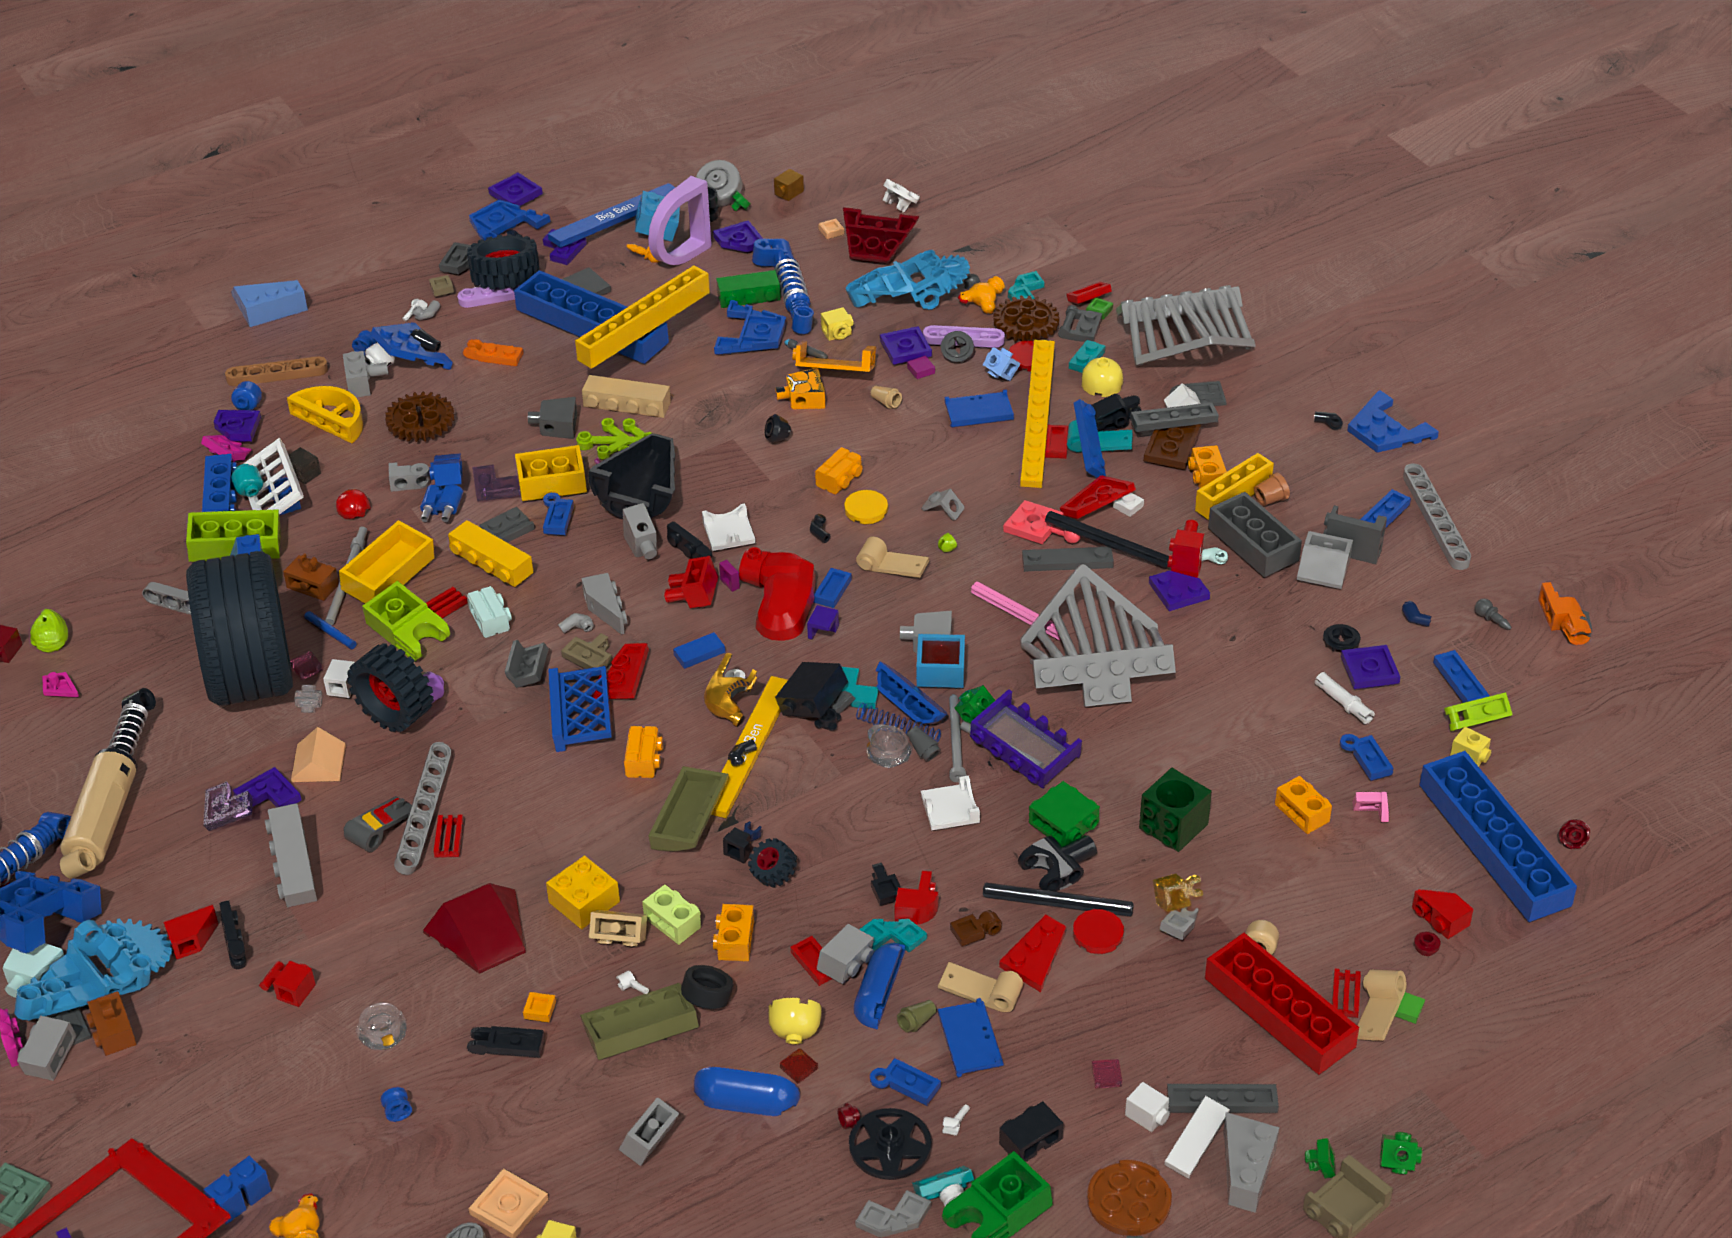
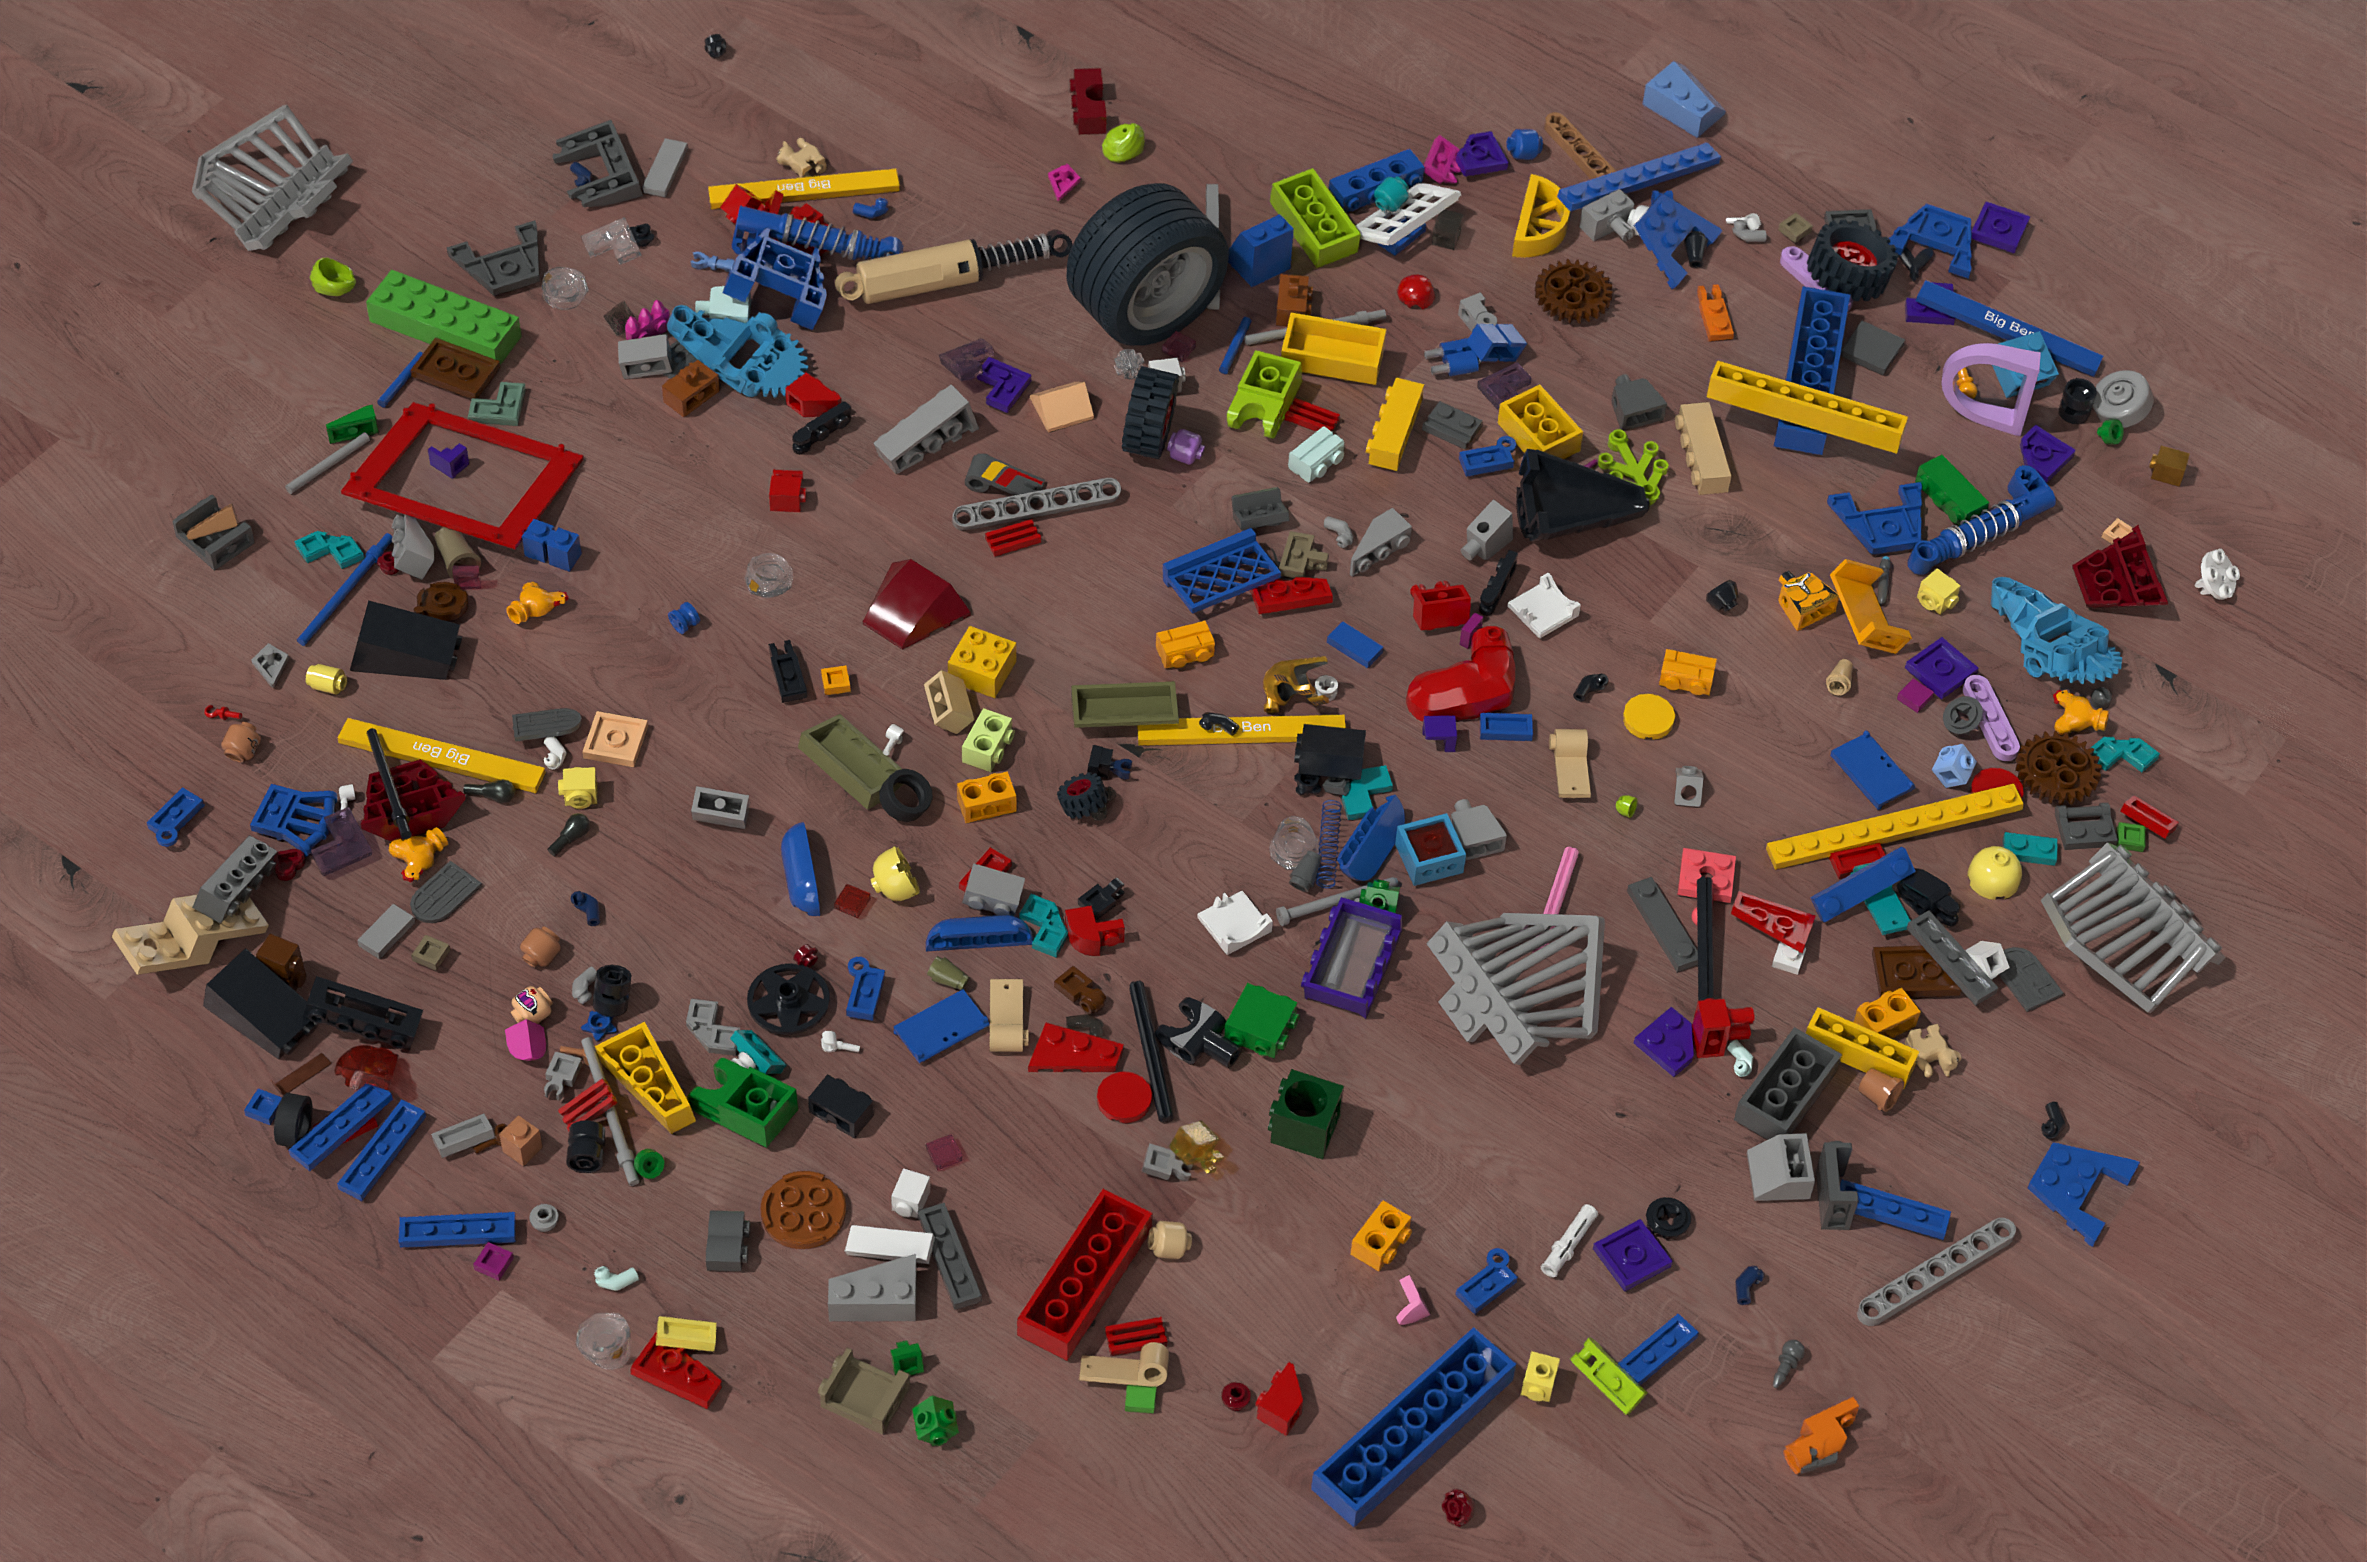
camera: 65 degrees right, 10 degrees up
none -> clear smoke arm [1066,1014,1105,1037]
none -> blue plate [1557,142,1721,212]
none -> tan animal [1905,1024,1961,1078]

